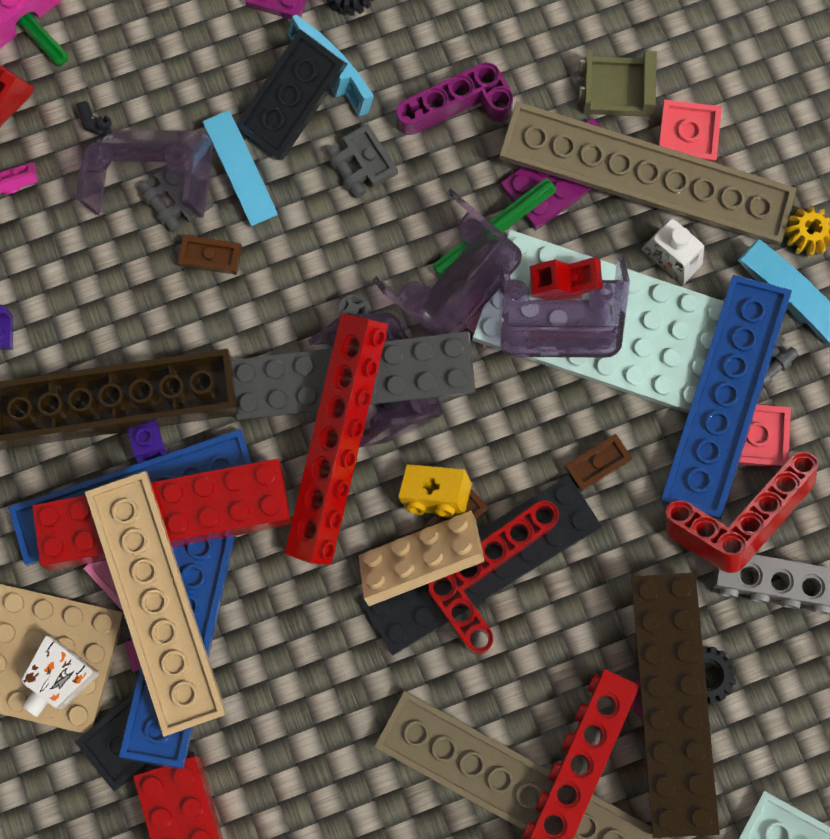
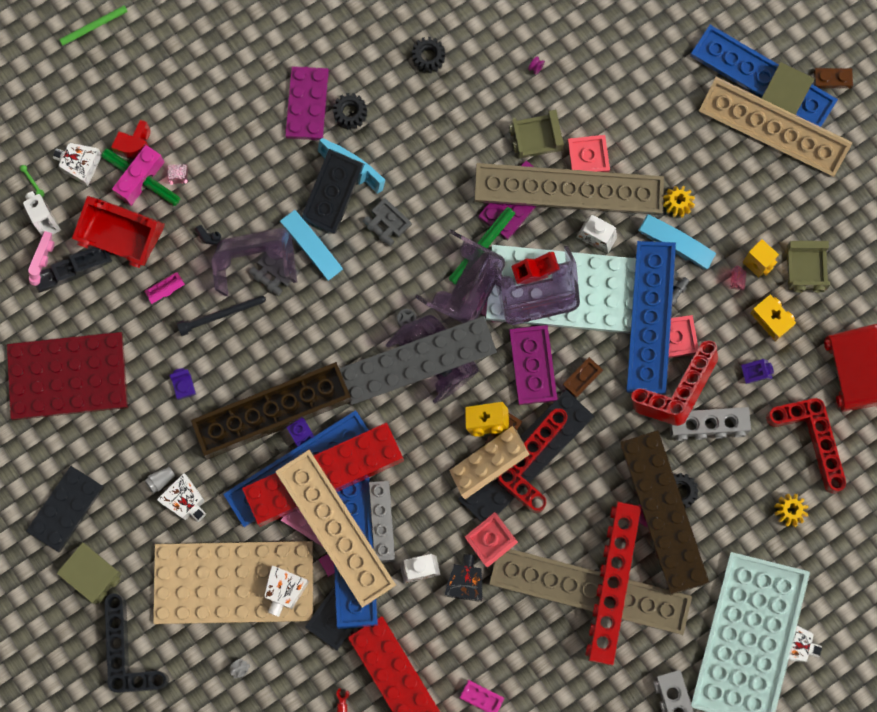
camera: 15 degrees left, 0 degrees up
reddish brown plate [178,235,242,275] -> none
red brick [284,313,388,565] -> none
magenta beam [396,62,513,135] -> none
none -> clear pink slope [167,164,188,184]
none -> black piece [176,296,266,336]
none -> light grey brick [369,481,395,563]
none -> white torso [400,554,440,584]
none -> black torso [444,554,482,602]
none -> coral plate [465,512,518,567]
none -> magenta plate [509,325,557,405]

